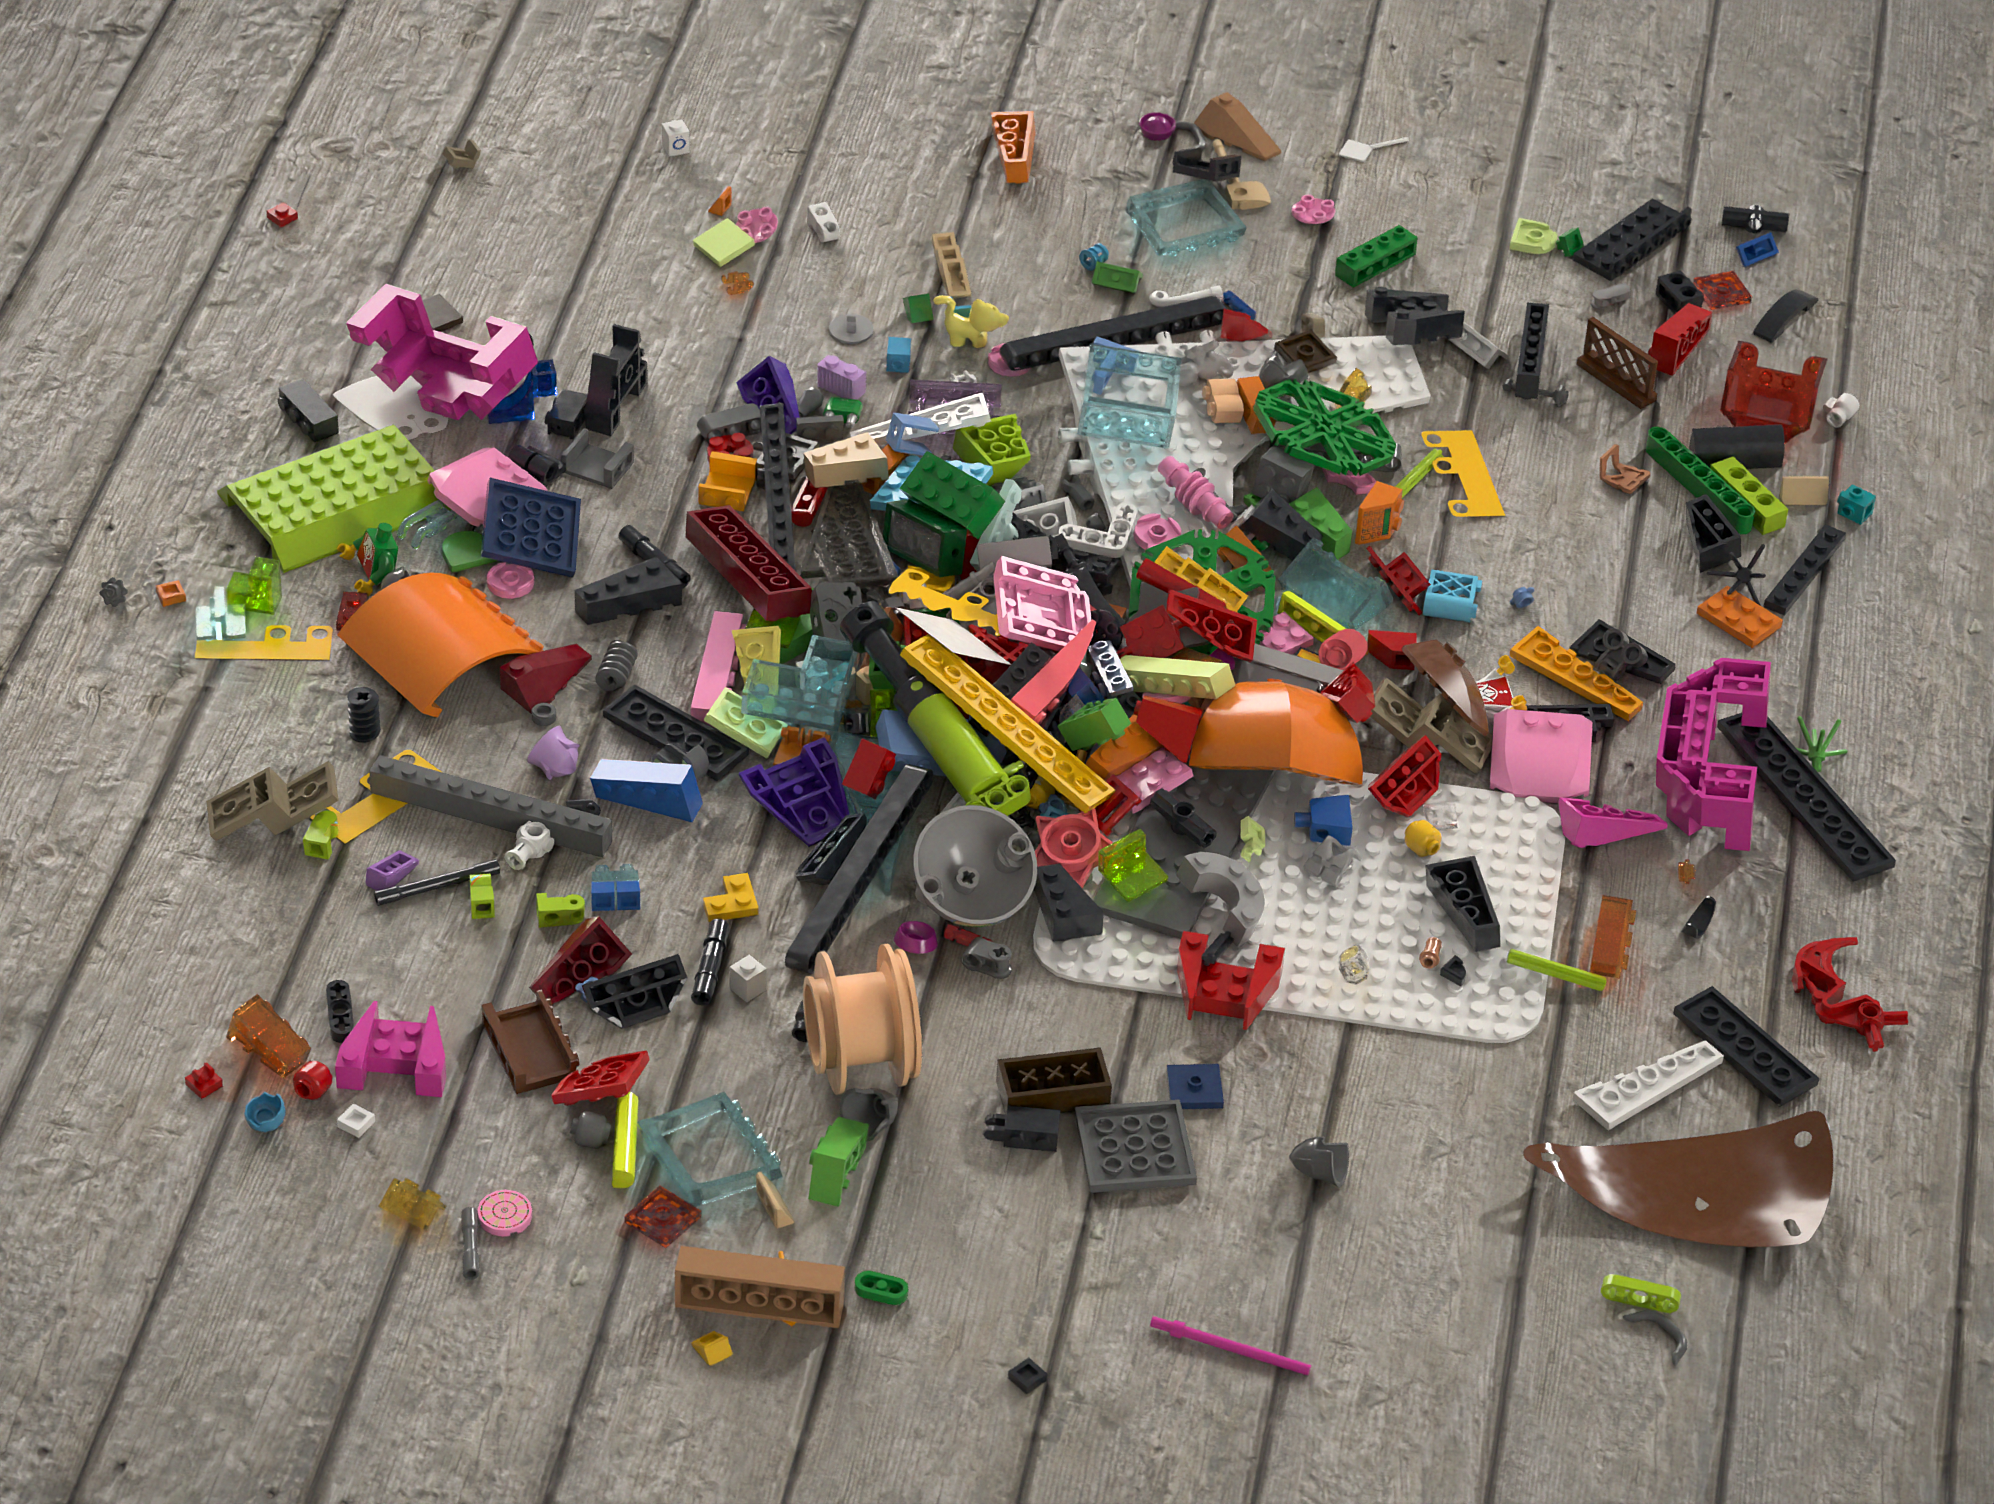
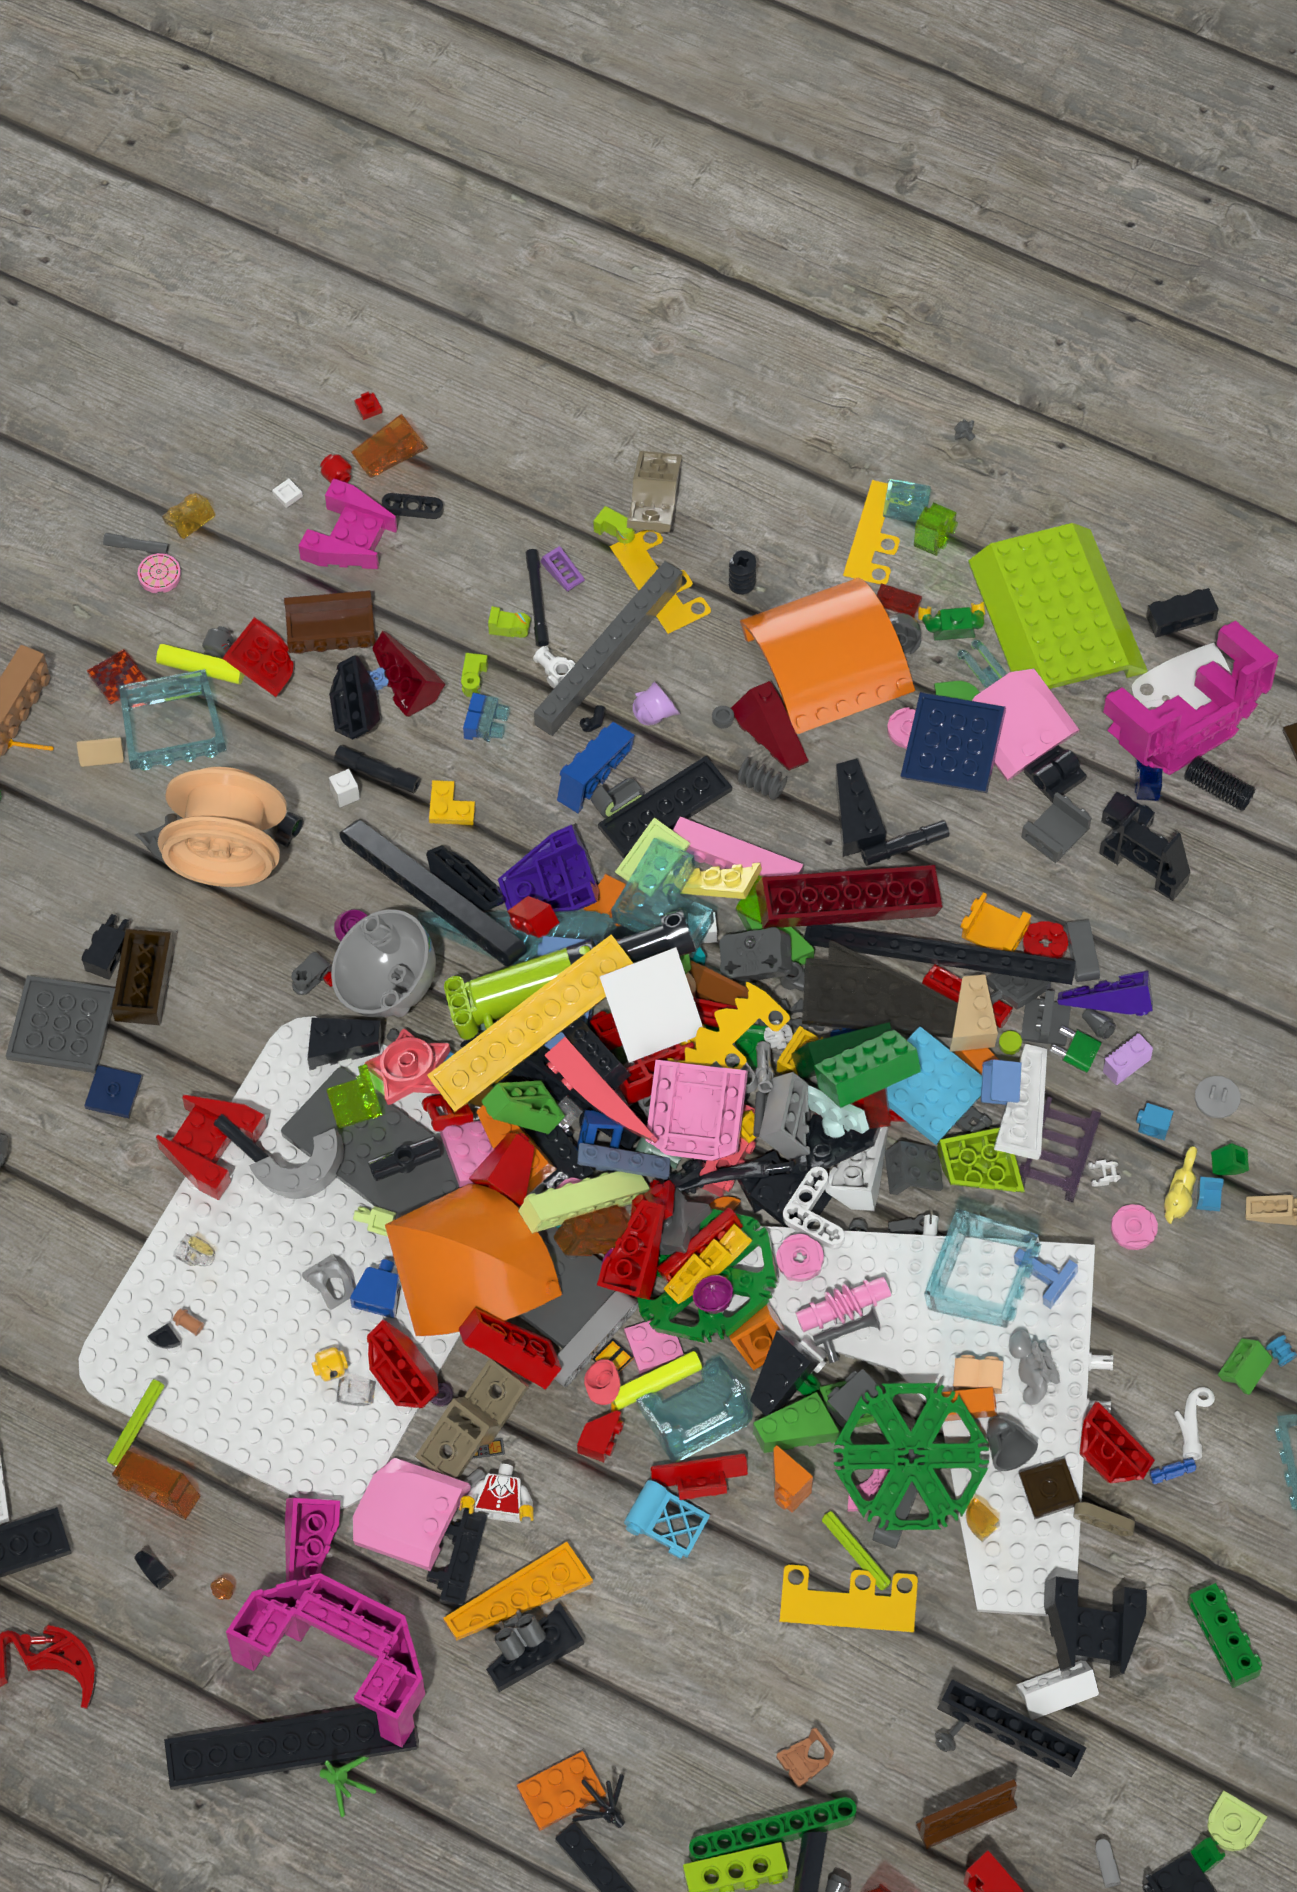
camera: 110 degrees right, 20 degrees up
orange tile [156,580,186,607] -> none
dark azure hair [244,1092,286,1132] -> none
bright green wedge [808,1116,869,1207] -> none
black beam [999,296,1227,371] -> none
reddish brown wedge [1401,639,1489,736] -> none
black wedge [1425,856,1501,952] -> none
medium blue plate [1509,587,1535,608] -> none
black wedge [1686,494,1741,573] -> none
none -> magenta hat [693,1275,733,1314]

